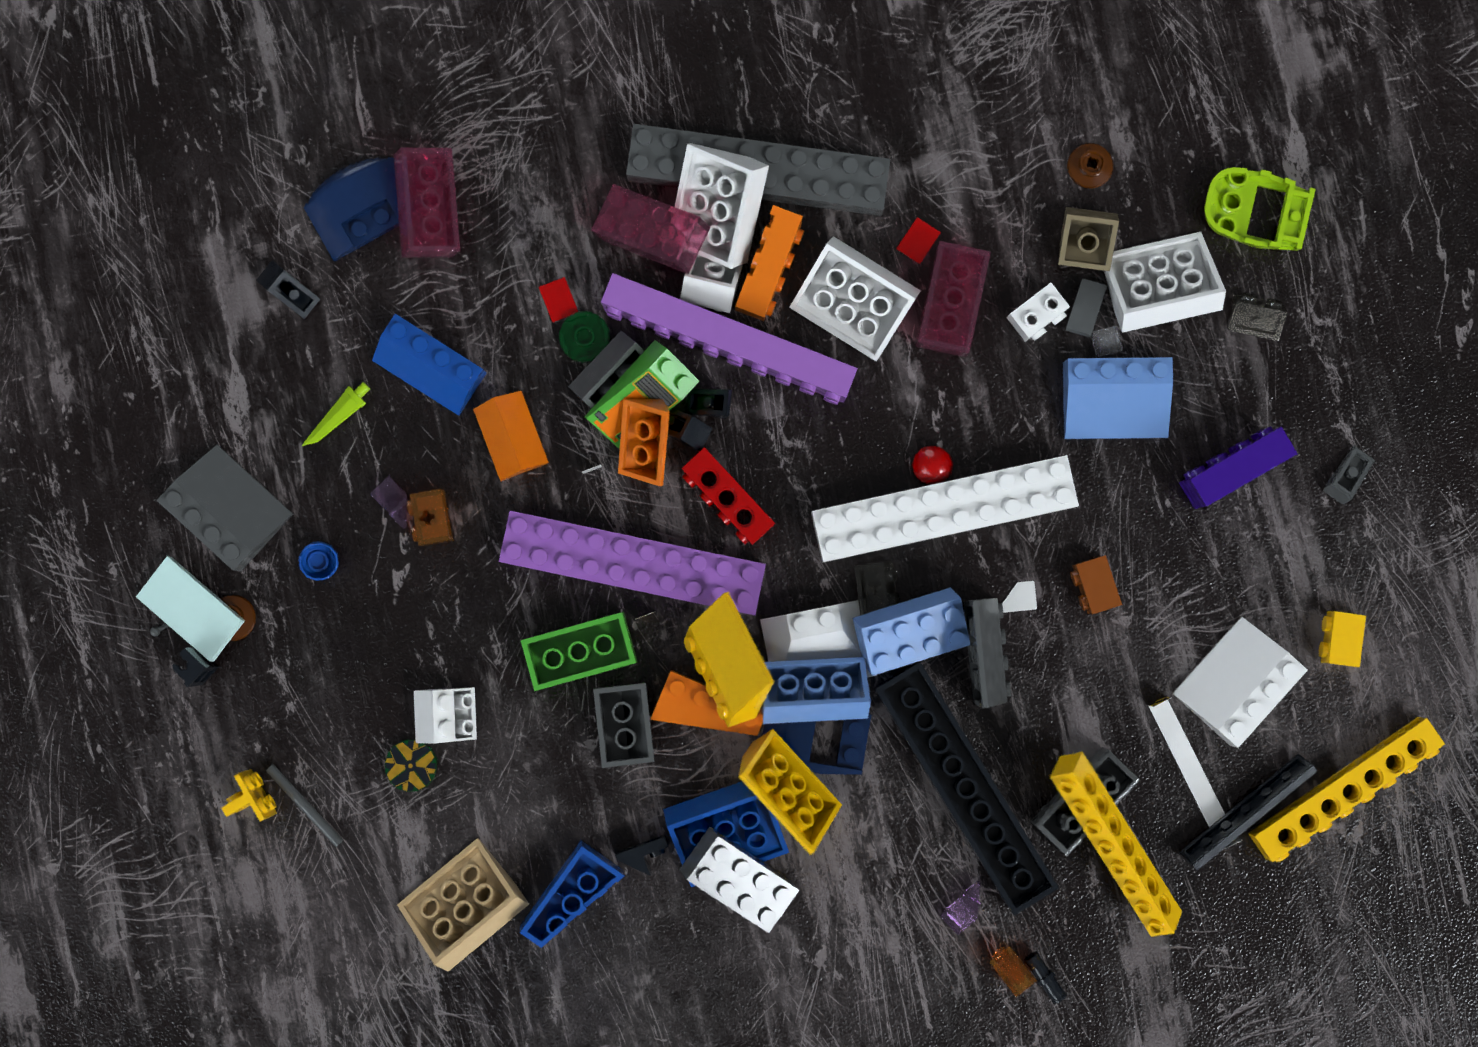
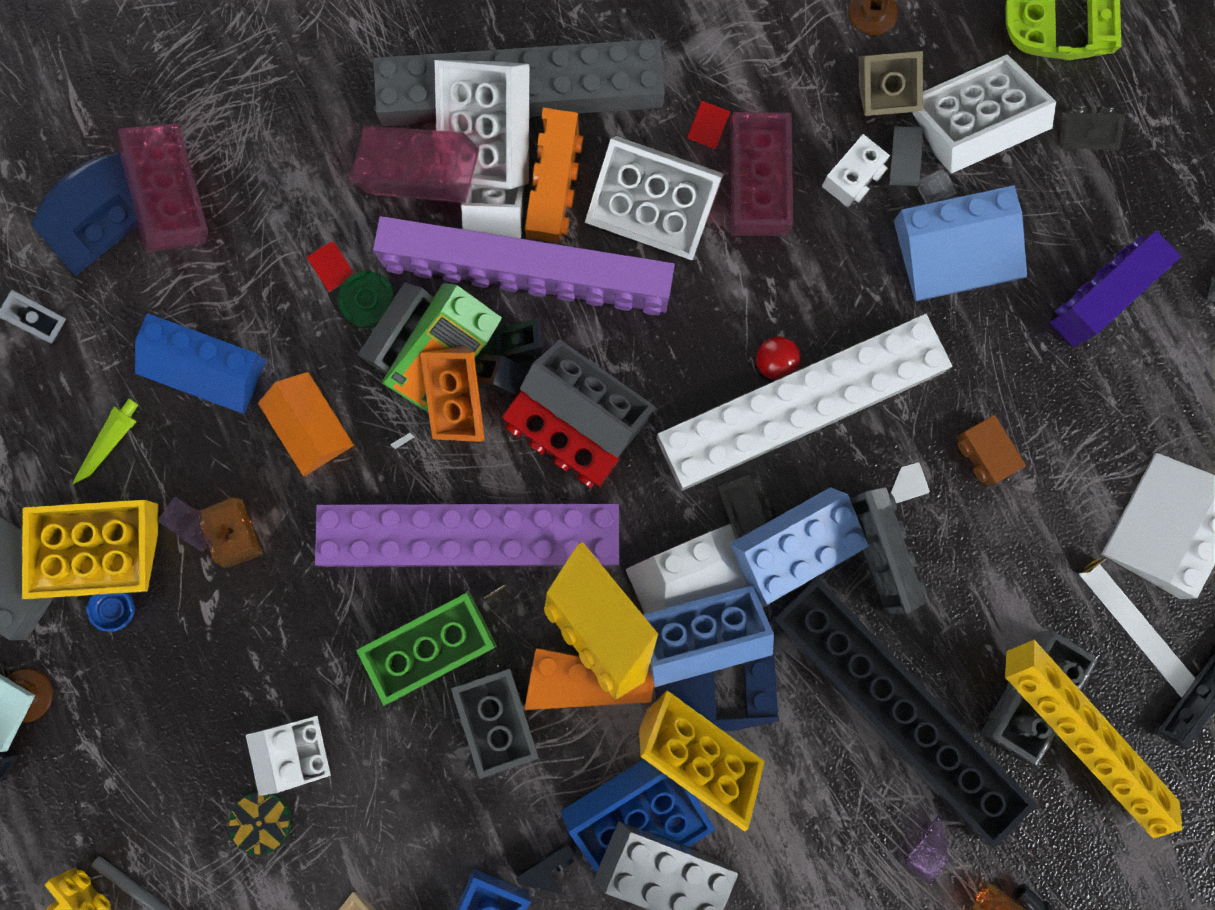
camera: 15 degrees left, 5 degrees down
none -> yellow slope [22,500,158,599]
none -> dark grey brick [520,339,655,458]

